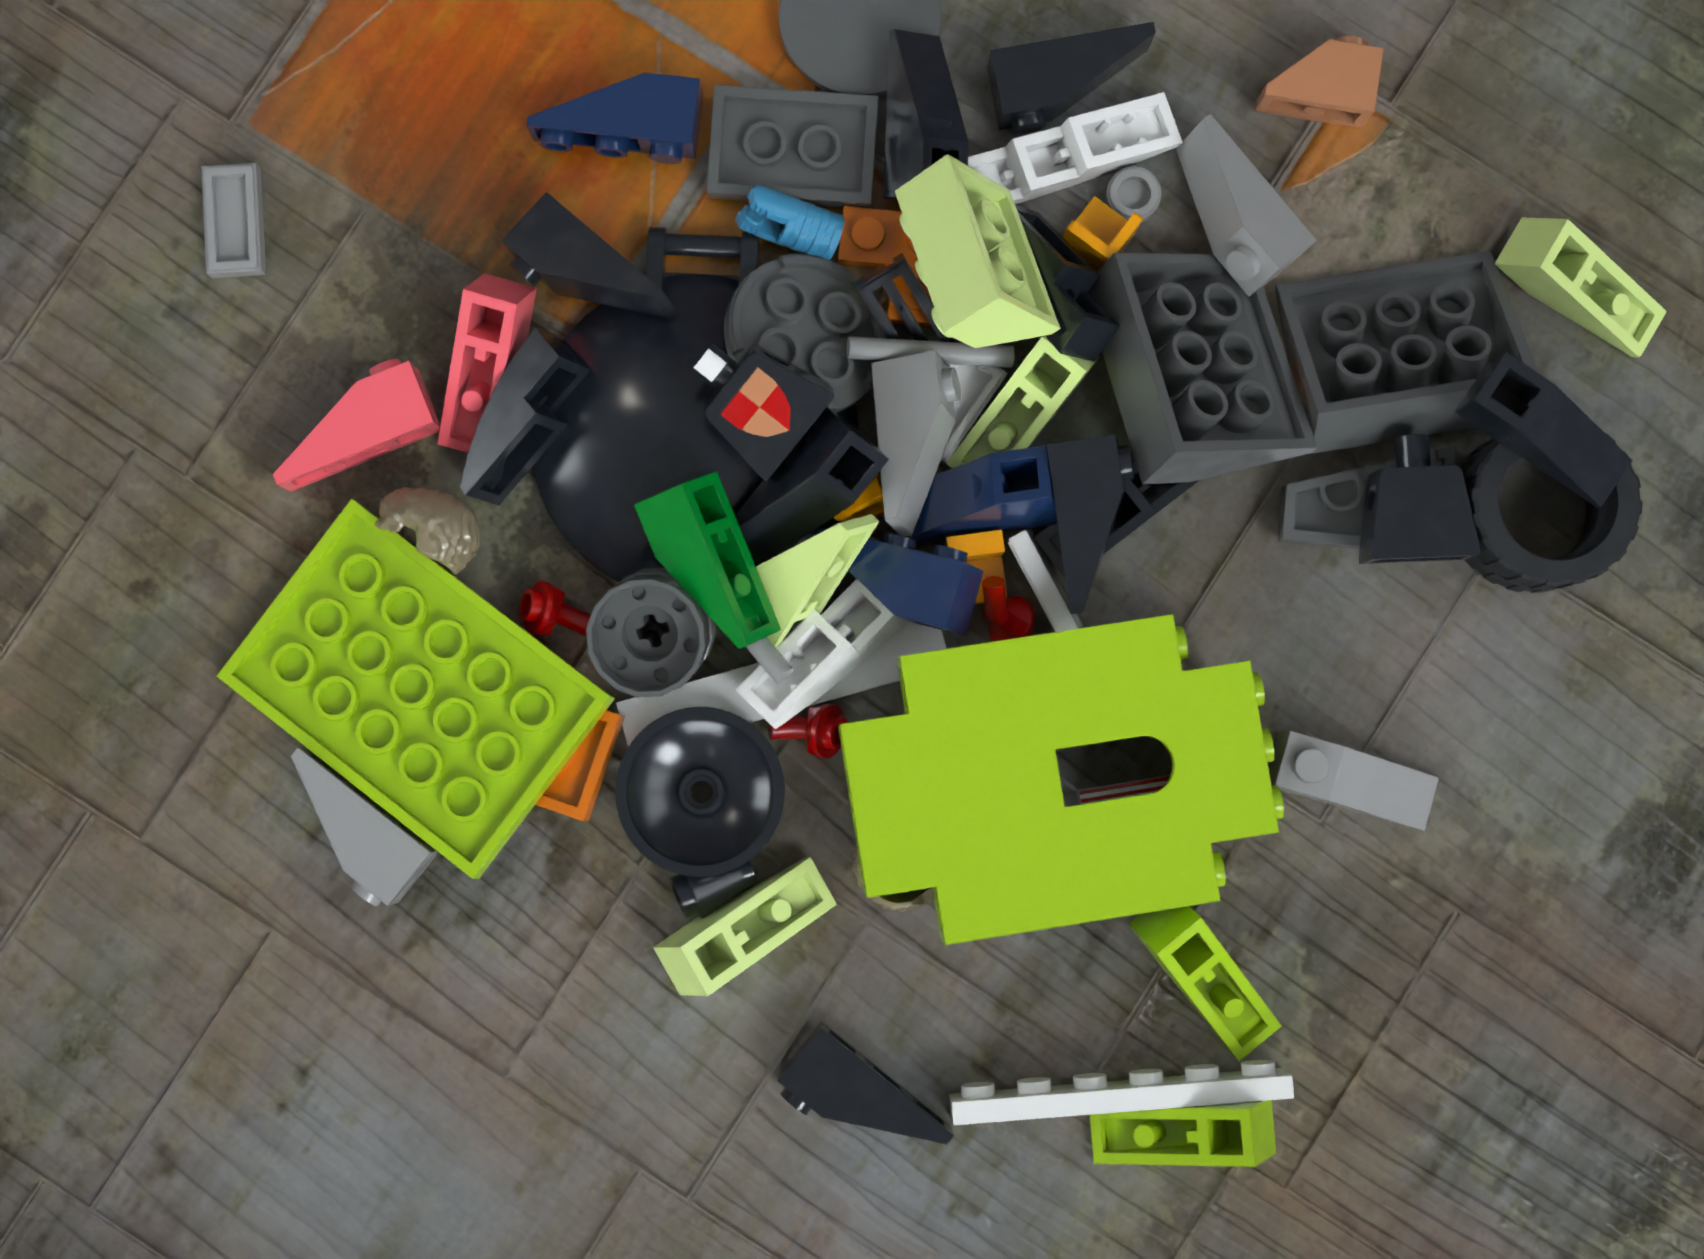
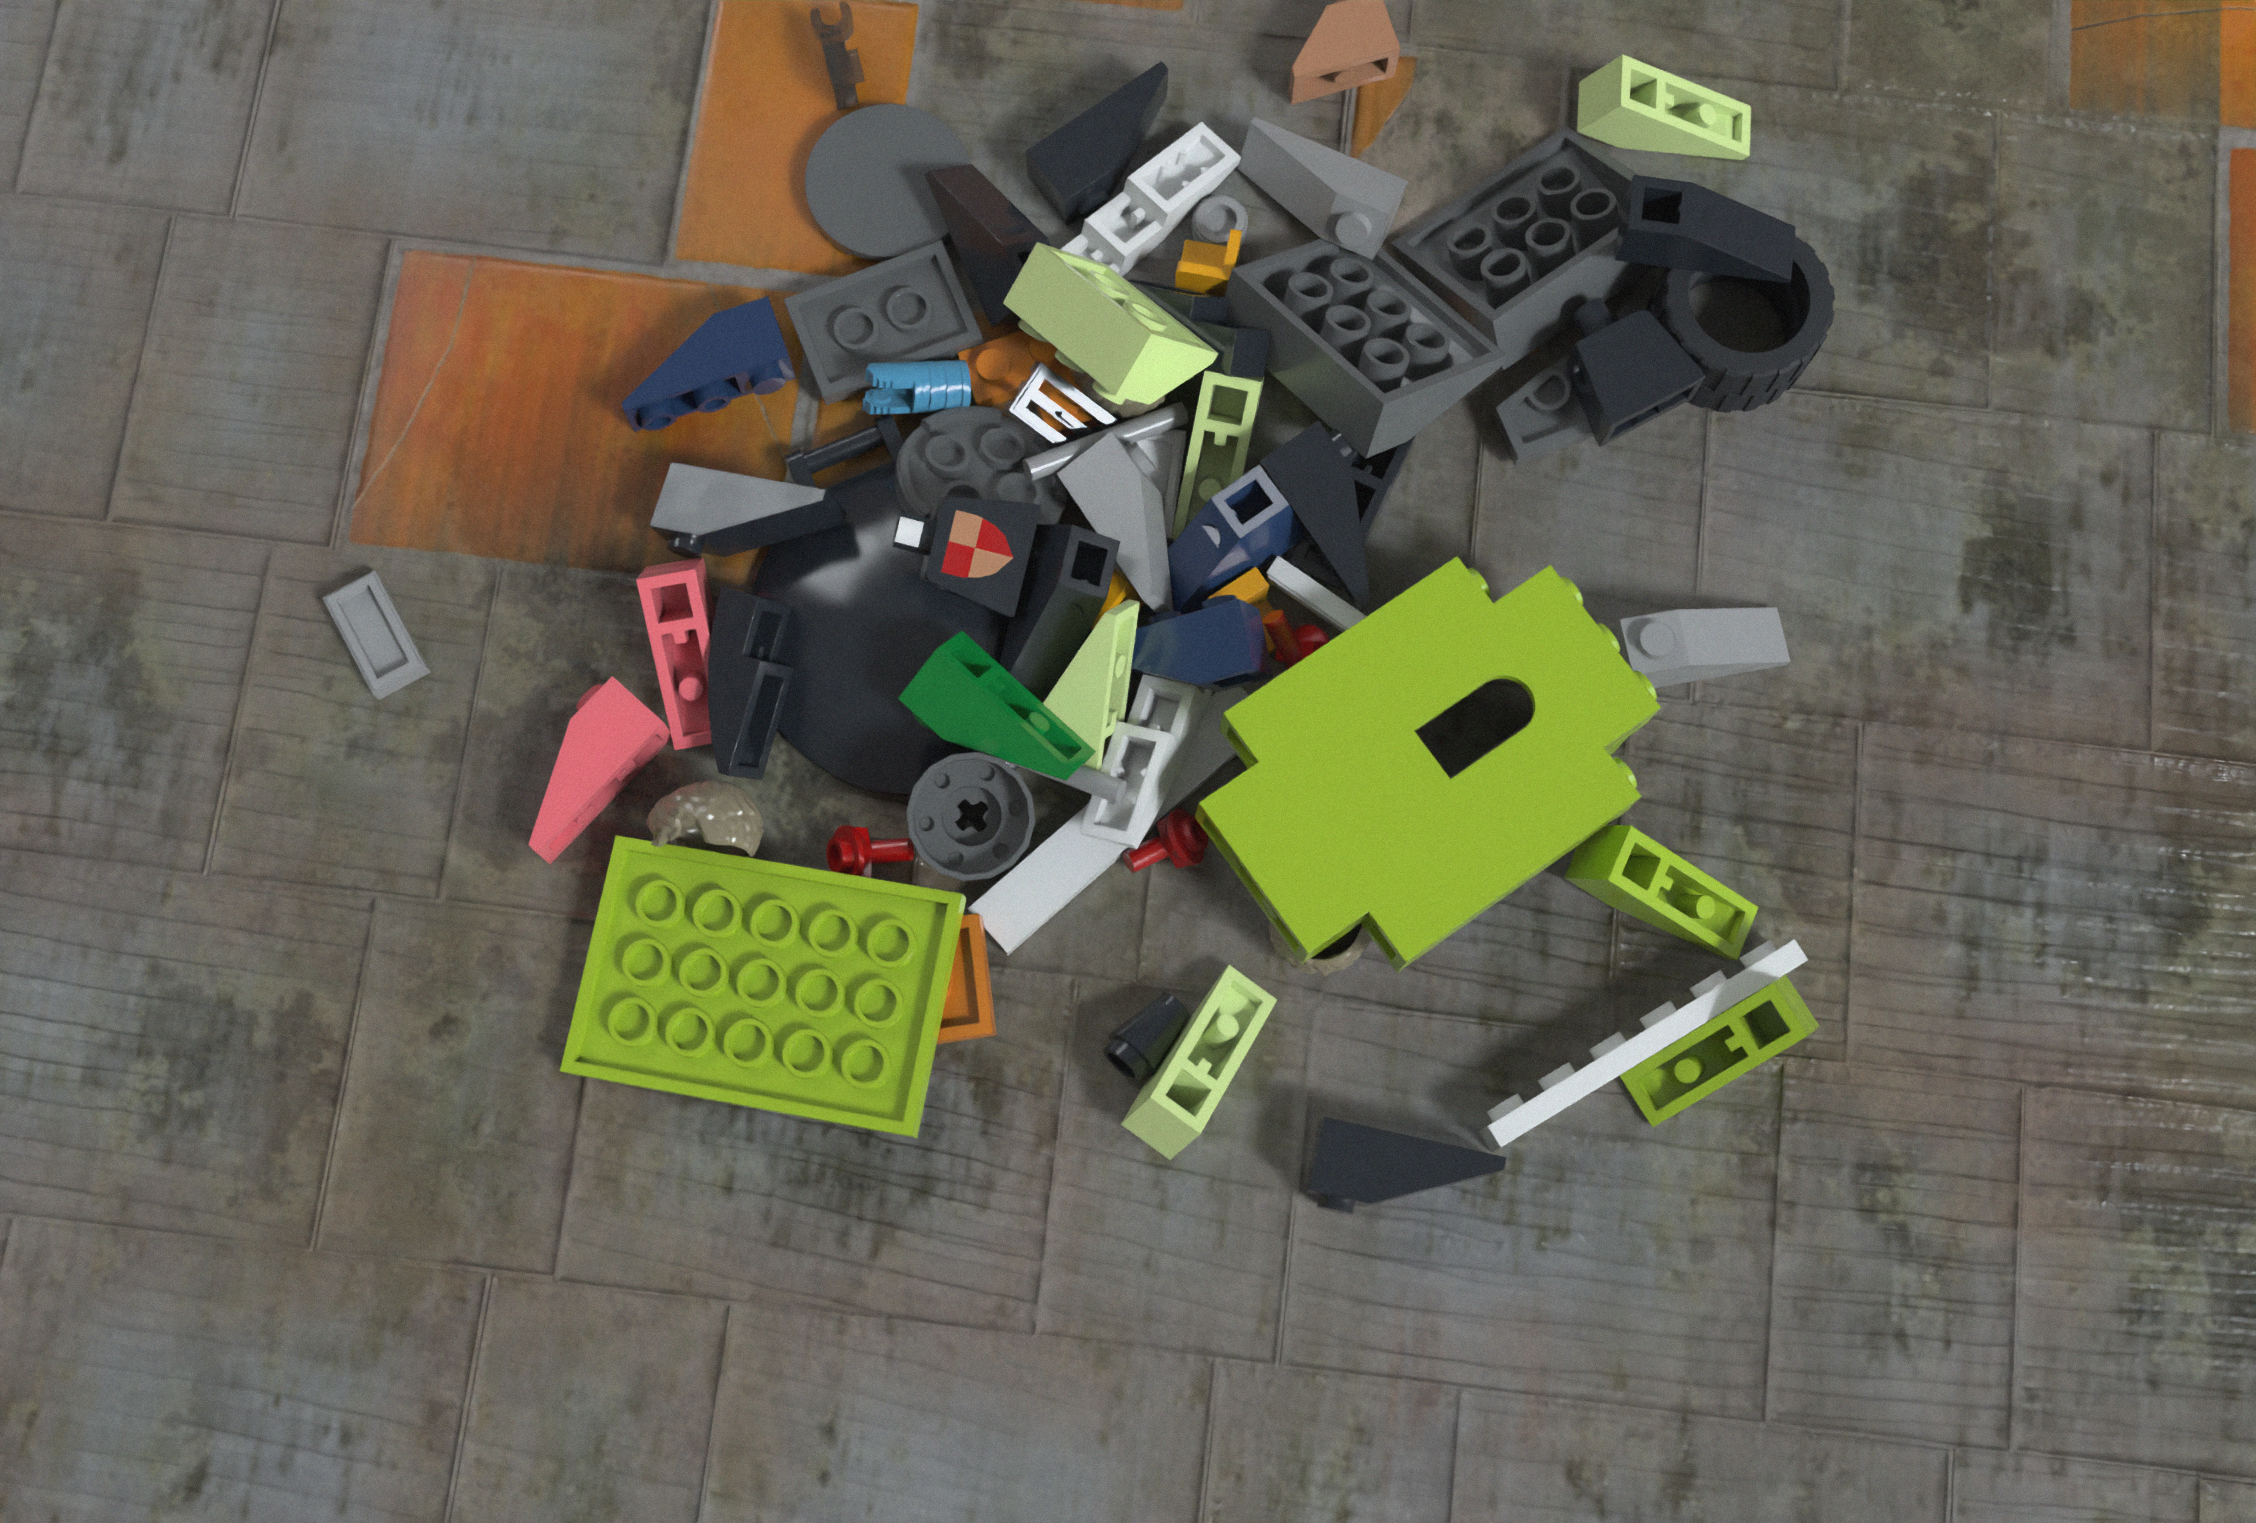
camera: 25 degrees left, 10 degrees down
light grey slope [291,747,439,906] -> none
black dish [615,707,785,877] -> none

